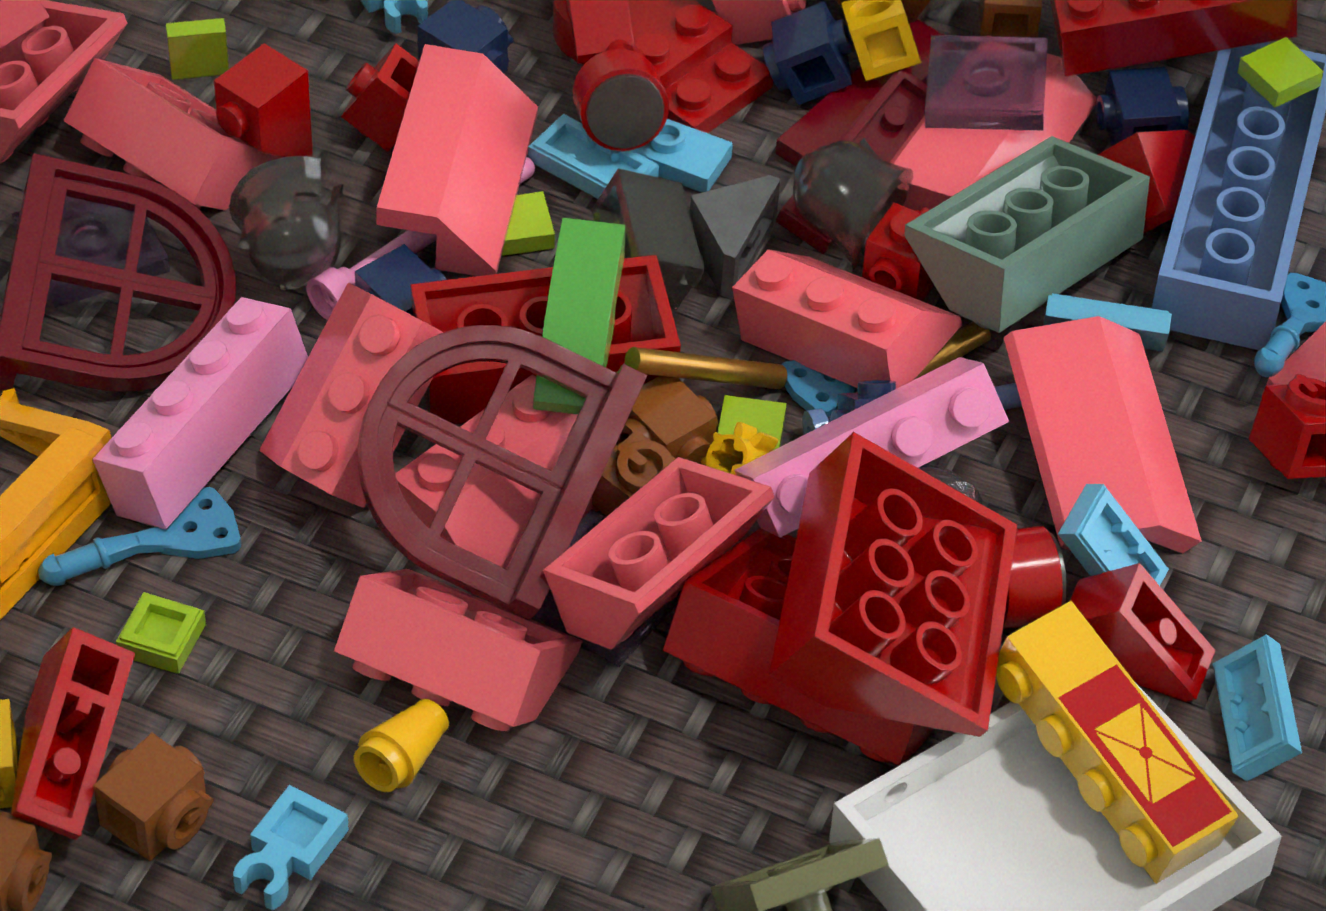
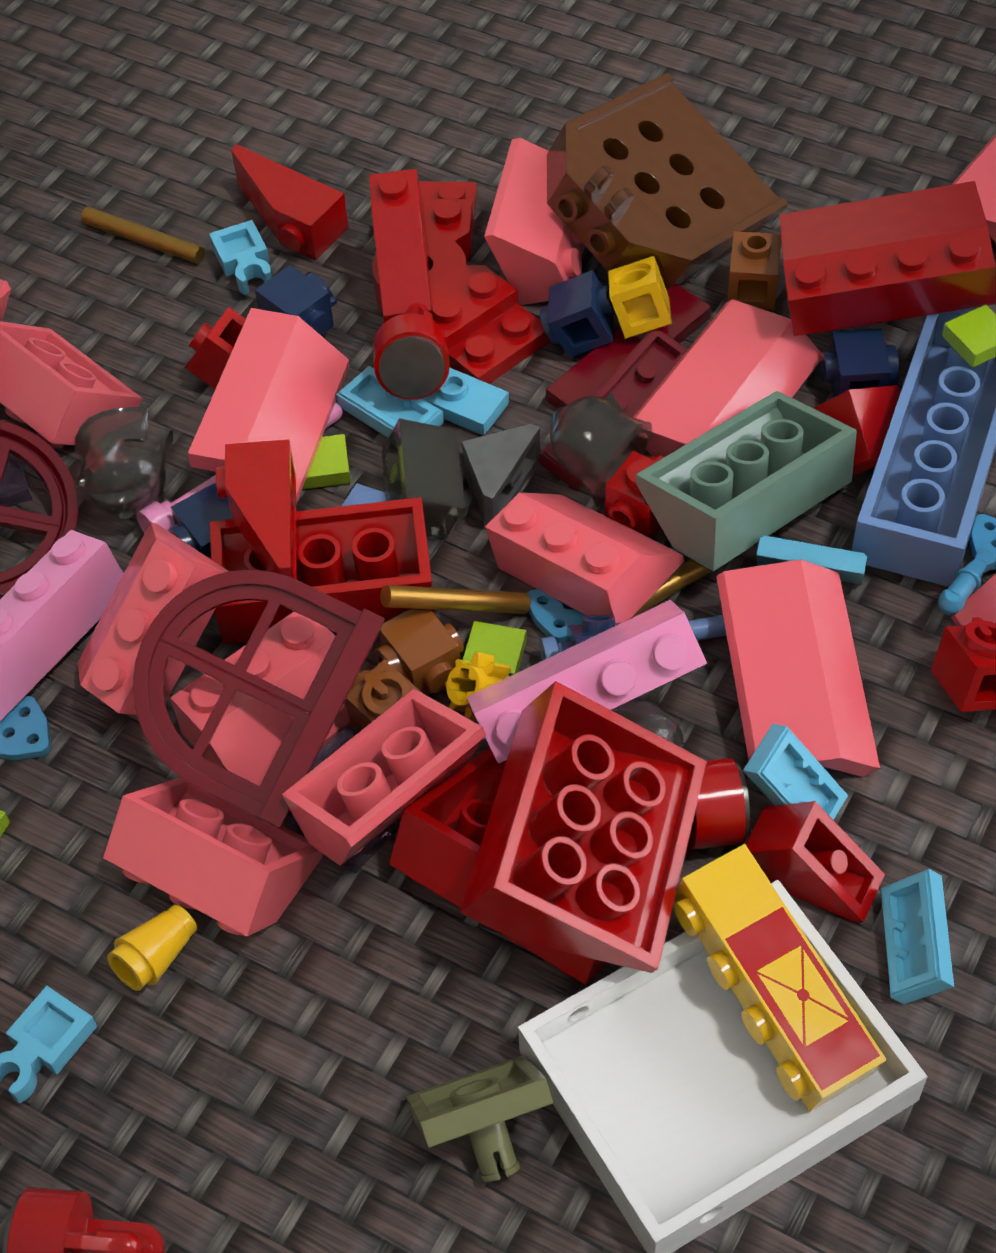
camera: 10 degrees right, 5 degrees up
lime tile [166,18,229,80] -> none
red slope [214,43,313,162] -> none
bright green slope [533,218,625,414] -> none
clear purple tile [925,35,1048,131] -> none
none -> red slope [216,439,297,580]

